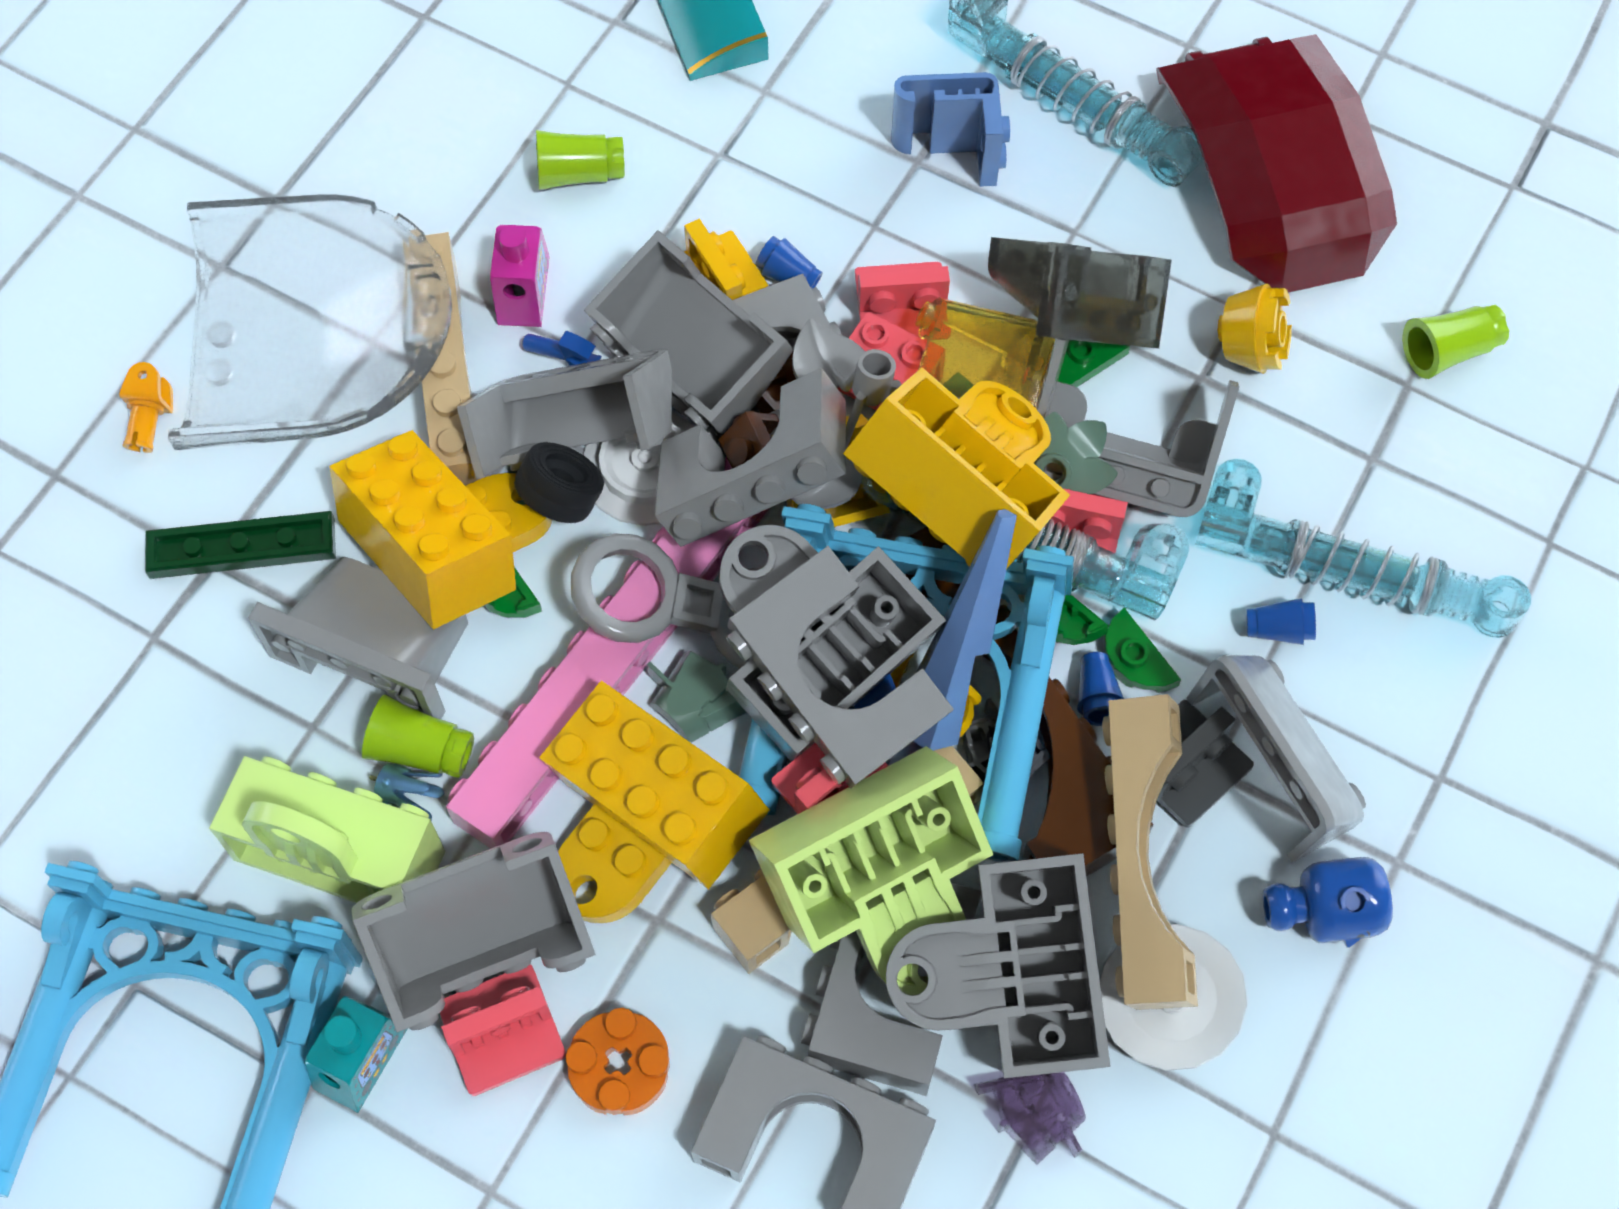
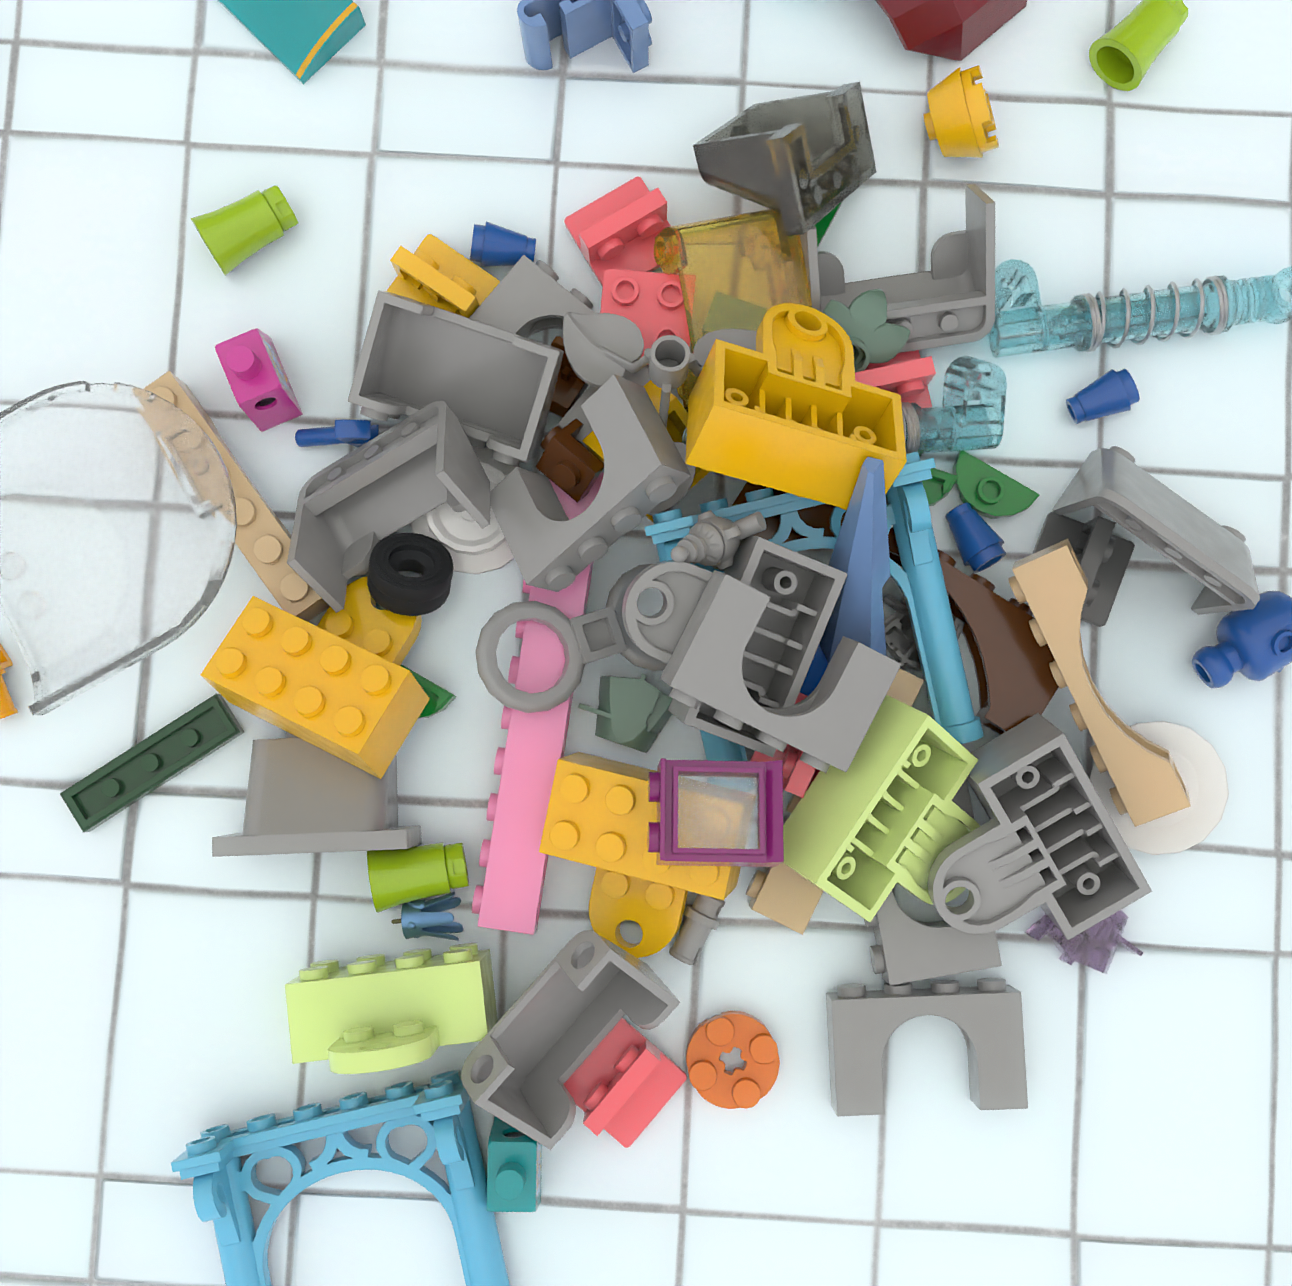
camera: 25 degrees left, 20 degrees up
none -> window [647,758,784,867]
none -> light grey pin [669,894,725,966]
none -> light grey piece [671,510,766,570]

